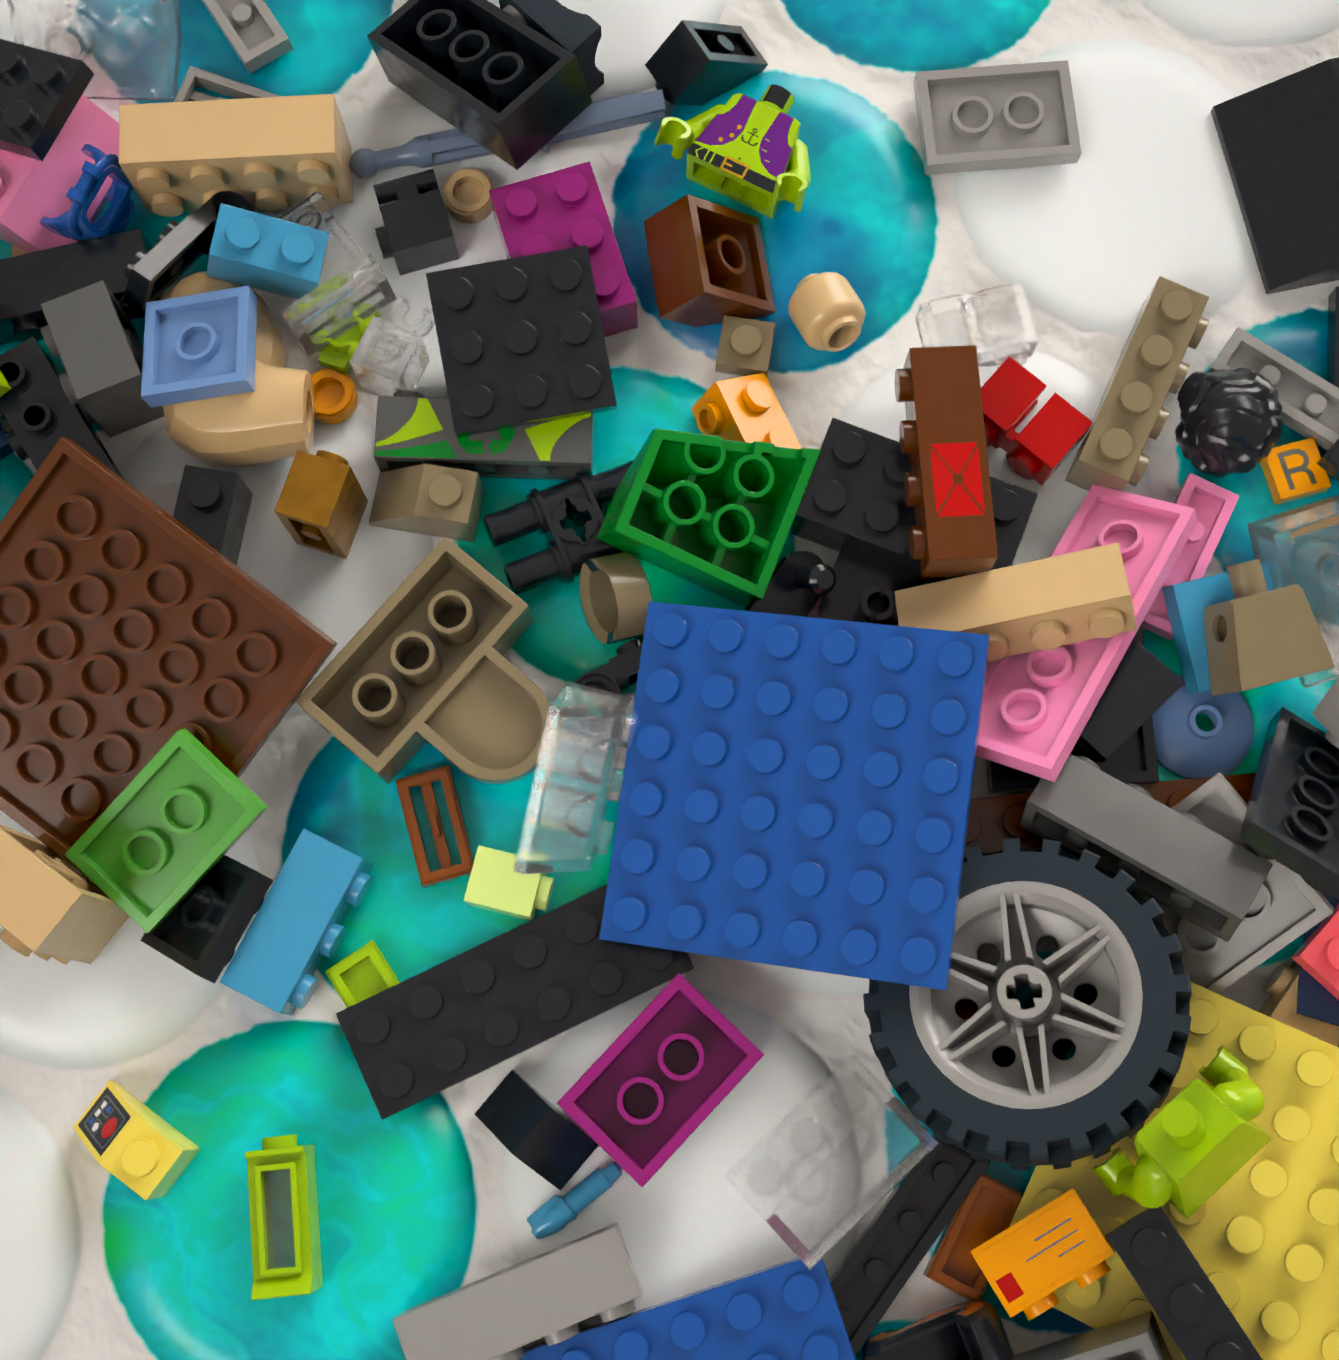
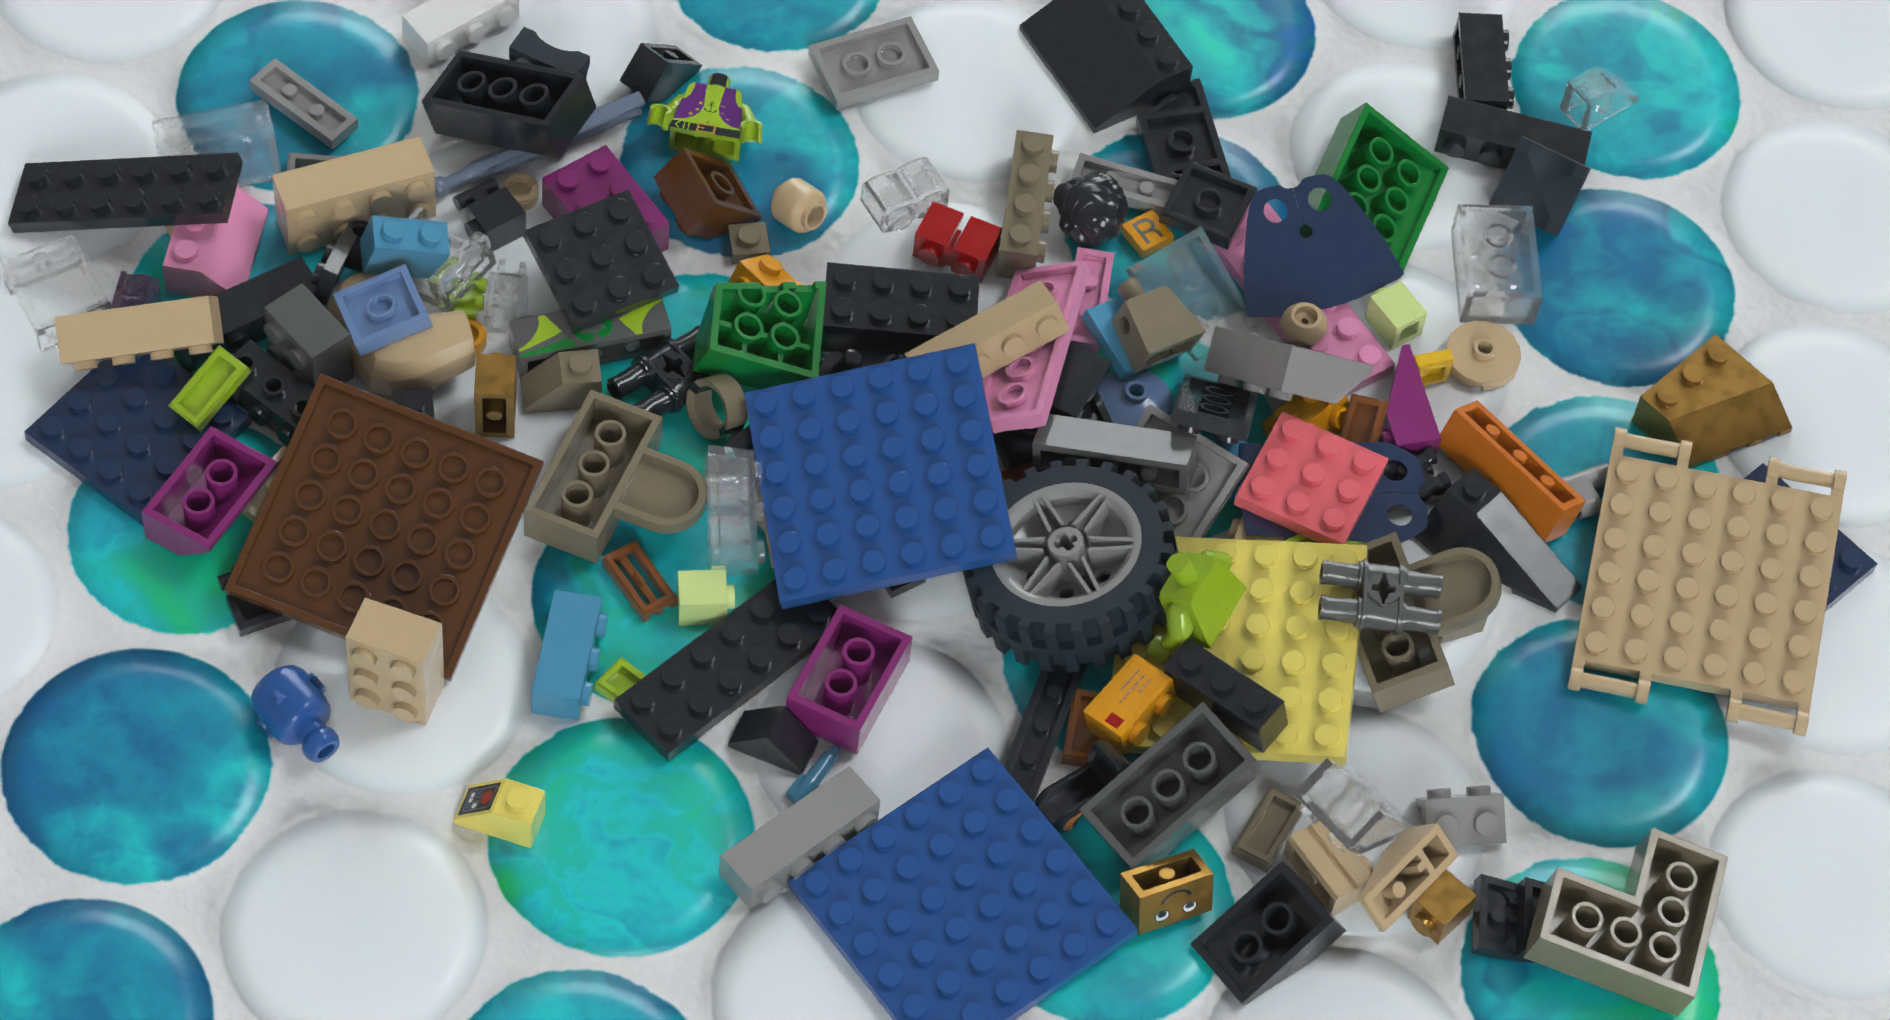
camera: 25 degrees left, 20 degrees down
blue helmet [39,144,135,240] -> none
bright green plate [65,728,268,934] -> none
black plate [140,855,273,984] -> none
lime window [244,1134,323,1300] -> none
clear slope [725,1054,939,1270] -> none
reddish brown brick [894,345,998,578] -> none

